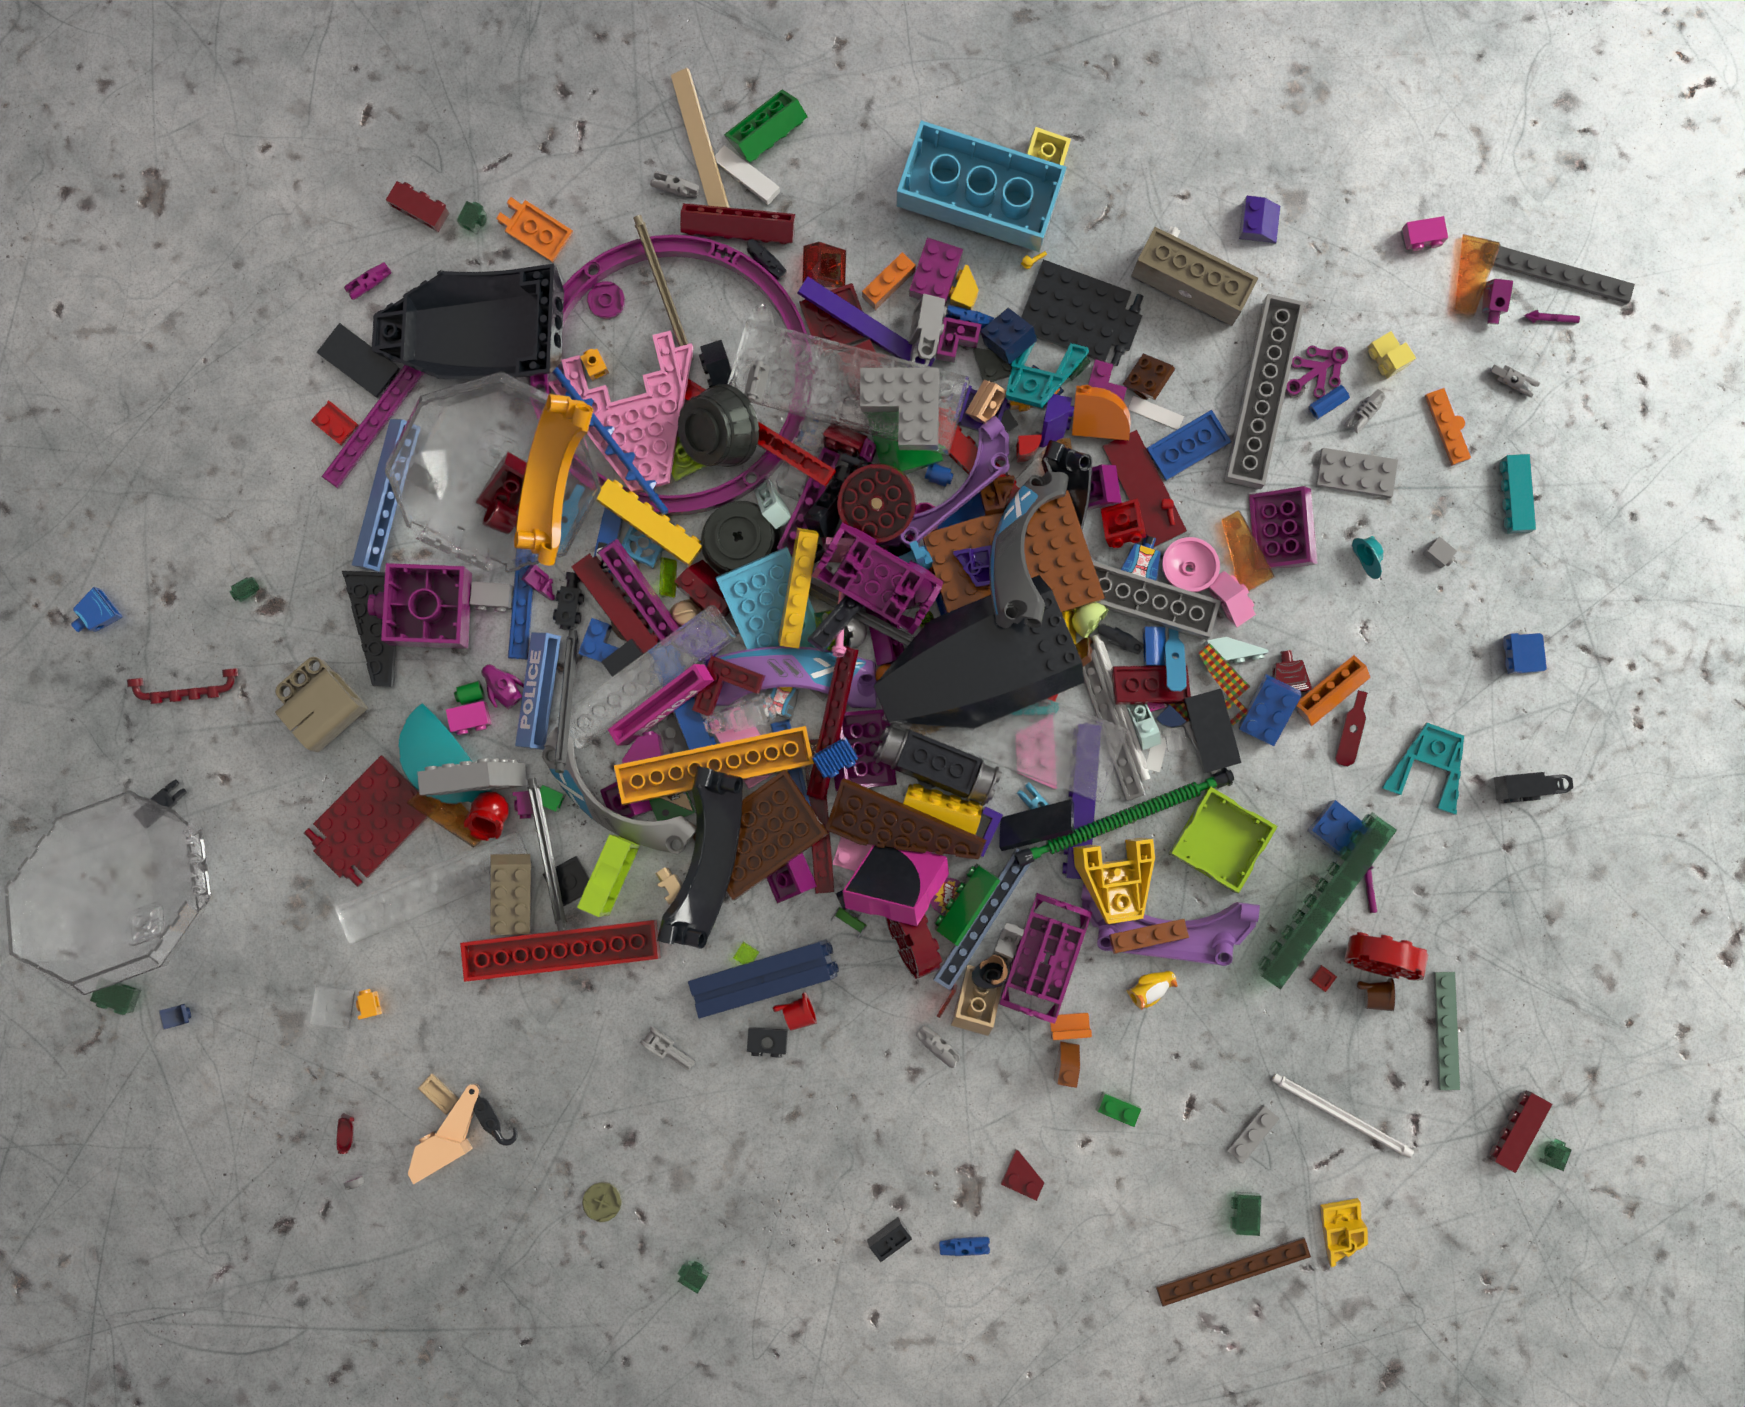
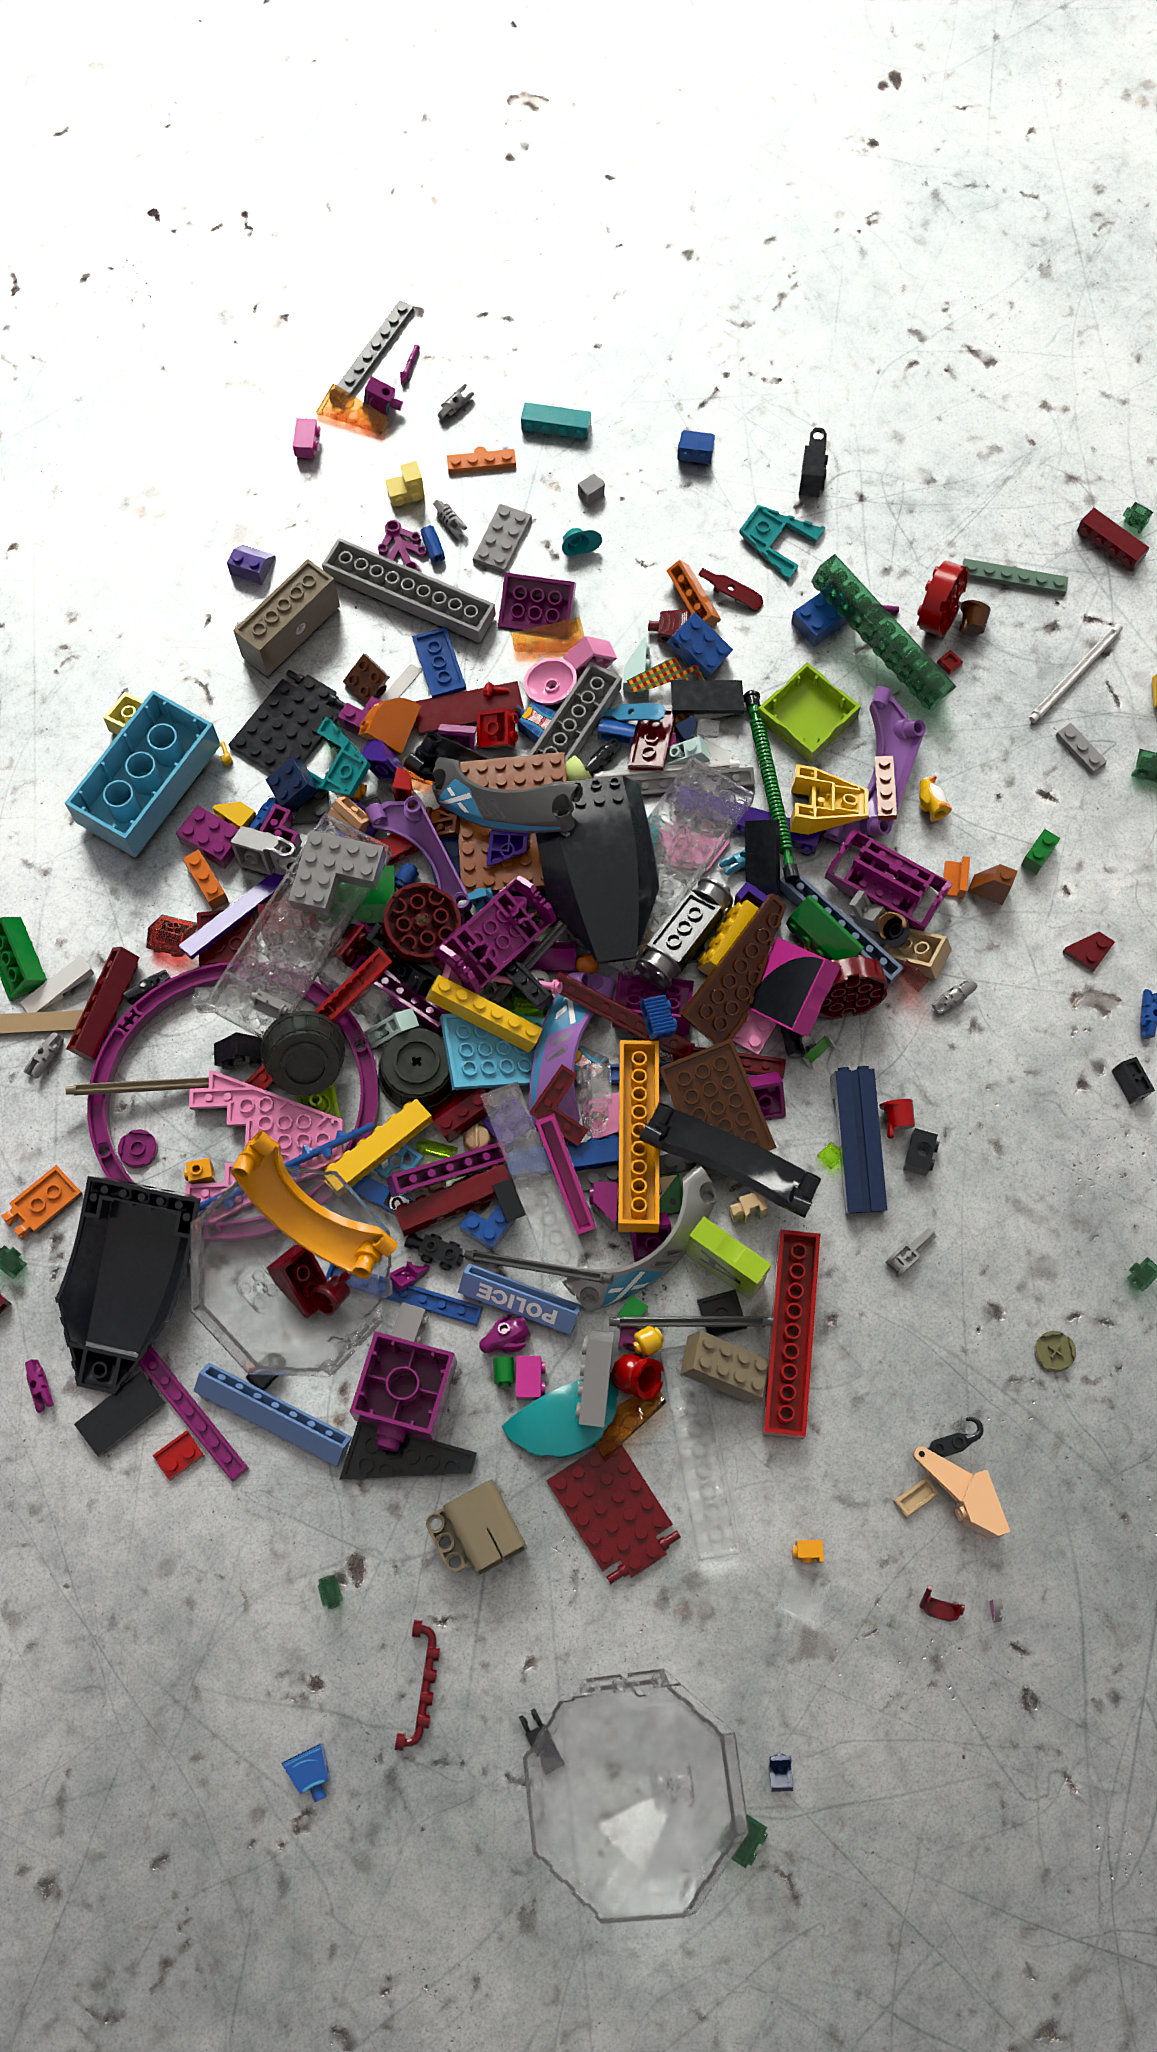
camera: 80 degrees left, 15 degrees down
none -> yellow head [632,1326,664,1357]

